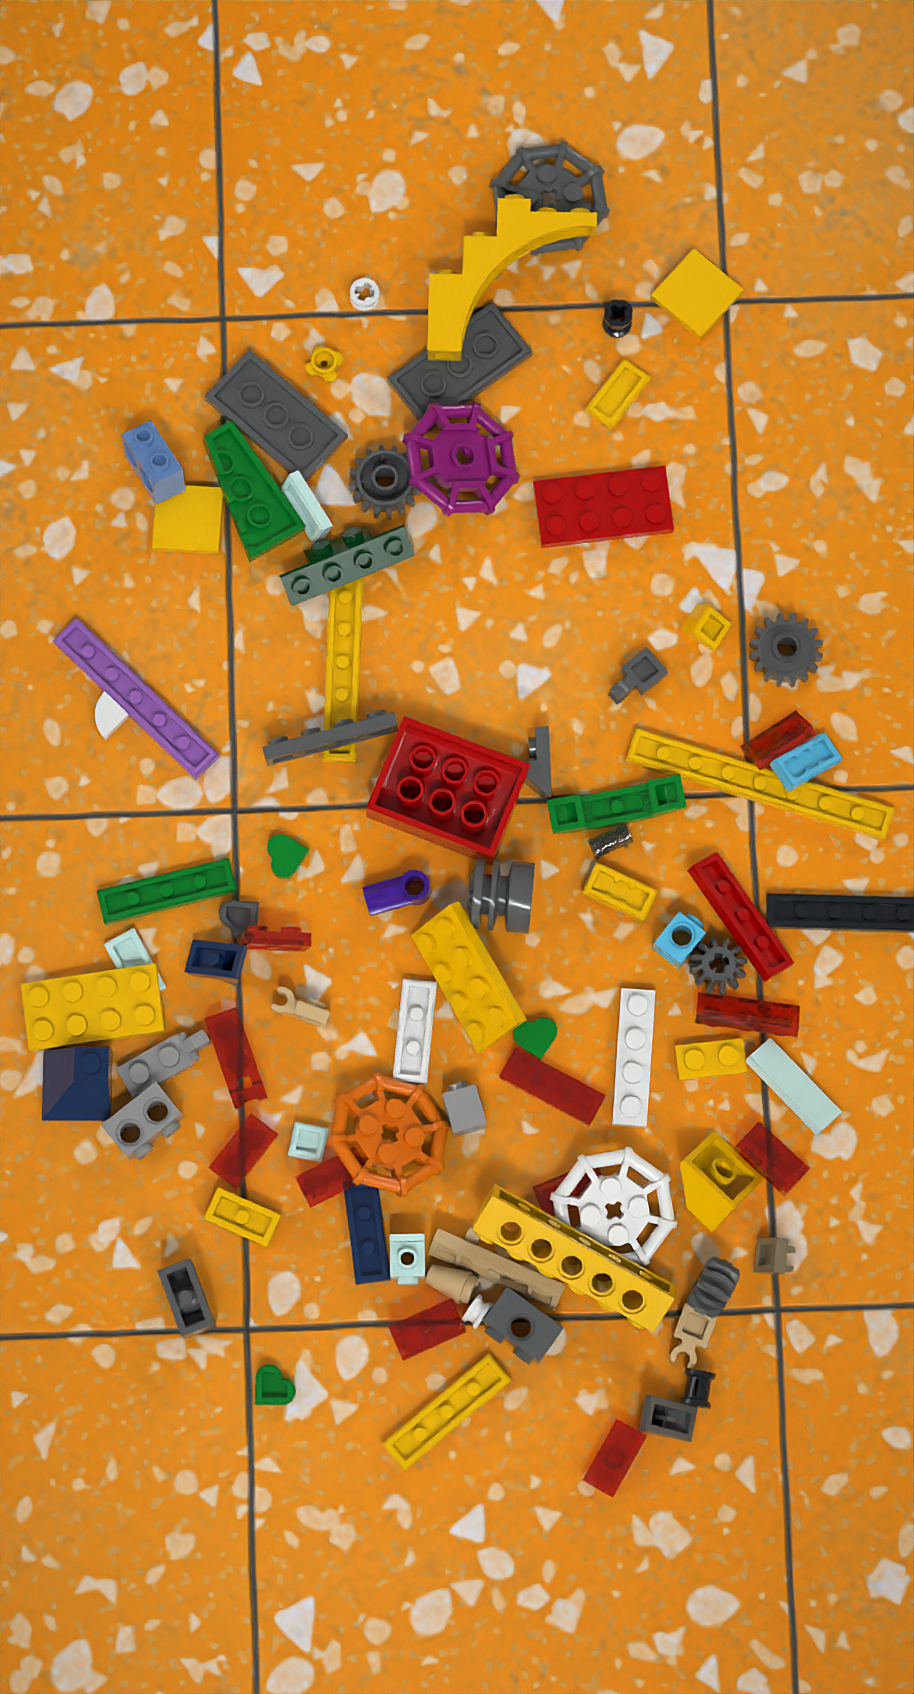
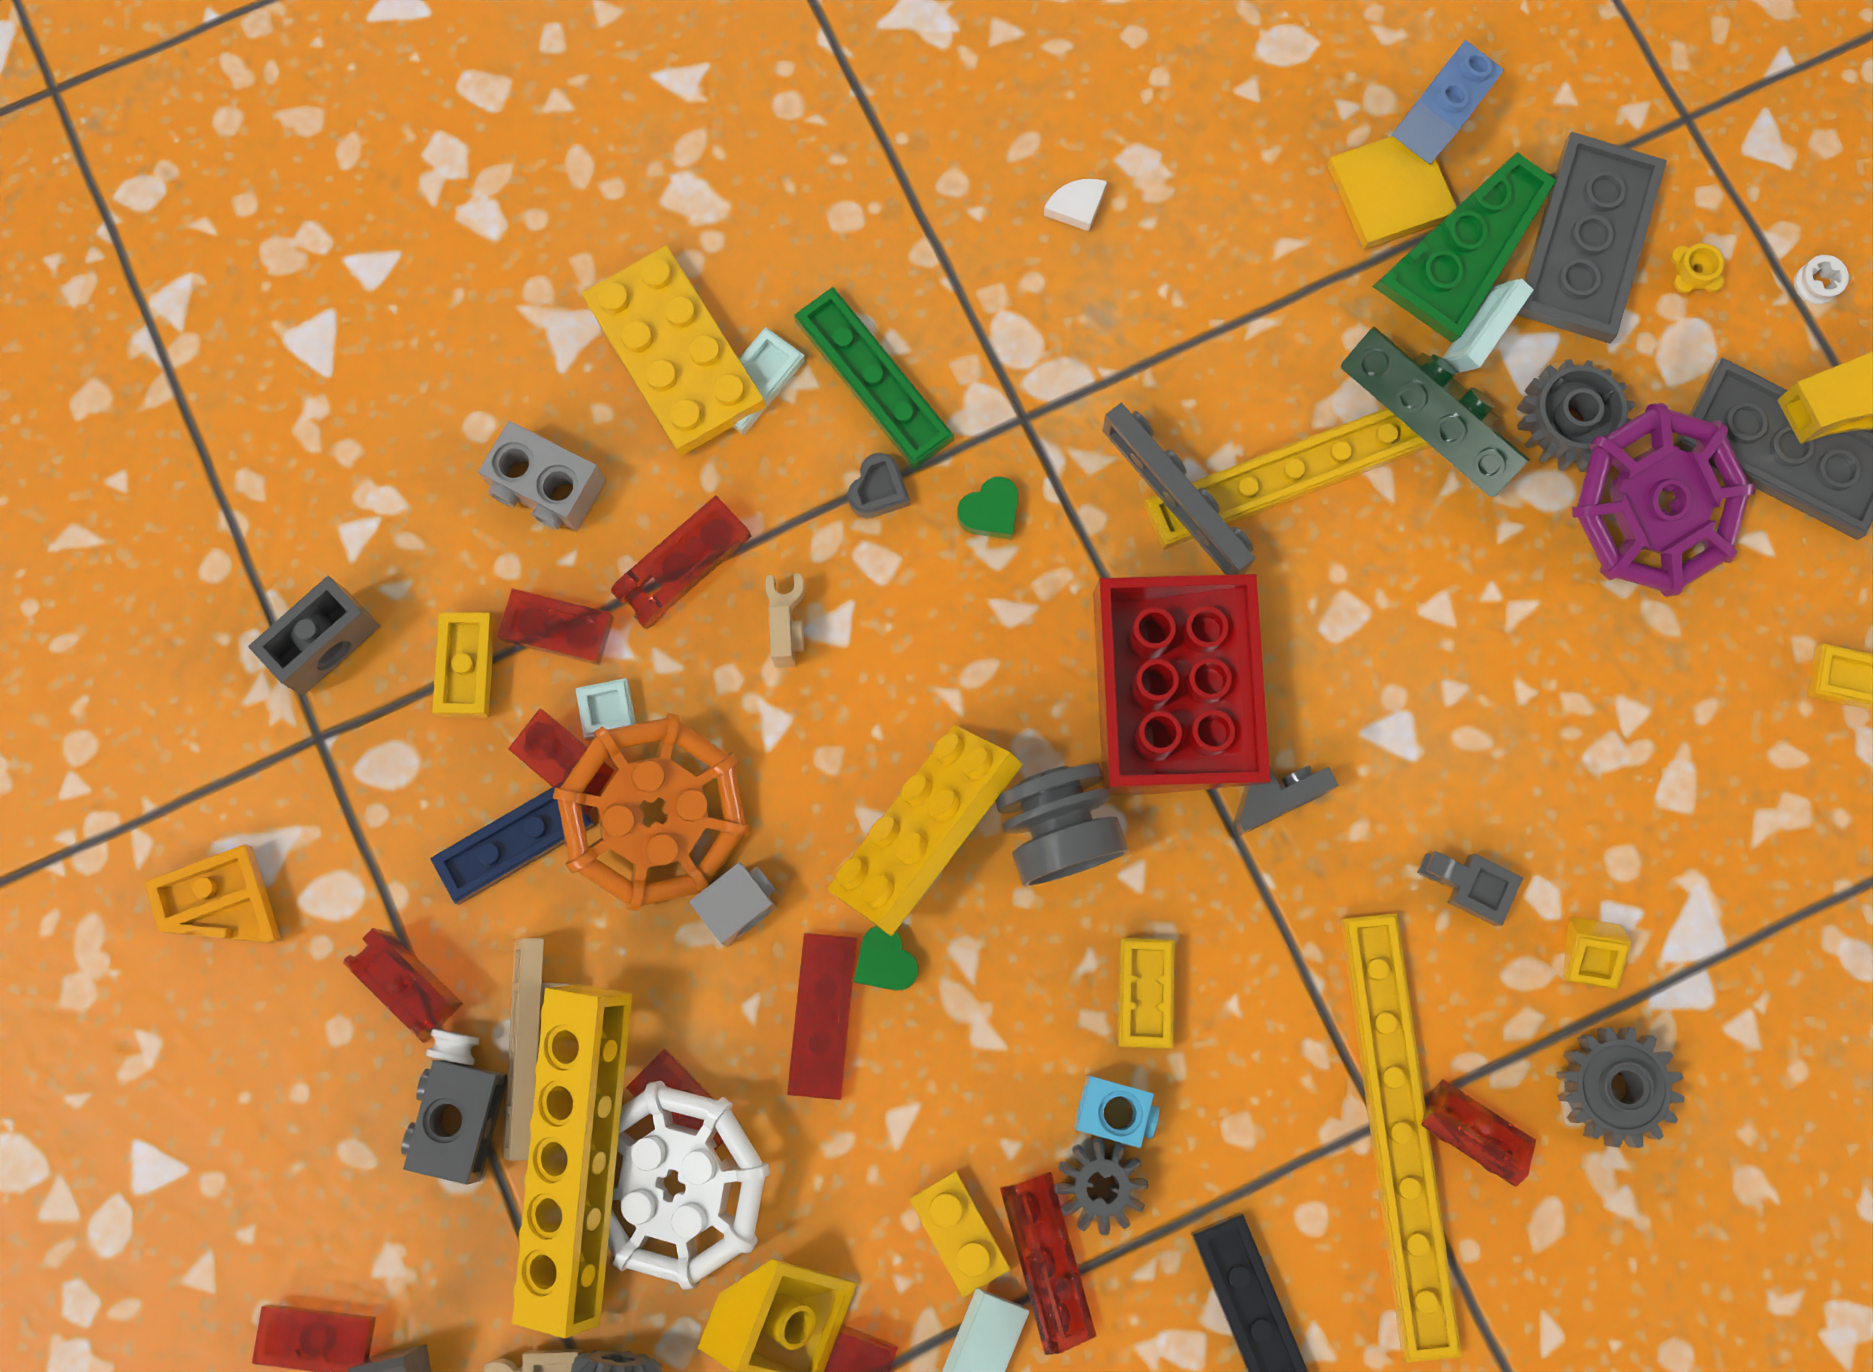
camera: 70 degrees right, 0 degrees up
dark blue slope [42,1047,113,1121] -> none
medium lavender tile [53,618,220,780] -> none
light grey hinge [116,1029,211,1099] -> none
dark blue slope [184,940,248,986] -> none
clear red plate [237,925,311,952] -> none
green tile [255,1364,296,1406] -> none
dark purple piece [362,870,432,916] -> none
yellow tile [382,1354,511,1472] -> none
light aqua brick [390,1234,425,1285] -> none
white tile [393,979,437,1085] -> none
tan cone [425,1264,480,1305] -> none
red plate [533,465,674,548] -> none
green slope [547,774,687,834] -> none
clear smoke pin [588,823,633,859] -> none
white plate [612,988,656,1128] -> none
red plate [687,852,794,982] -> none
medium azure plate [769,732,843,792] -> none
none -> light orange wing [144,844,282,943]

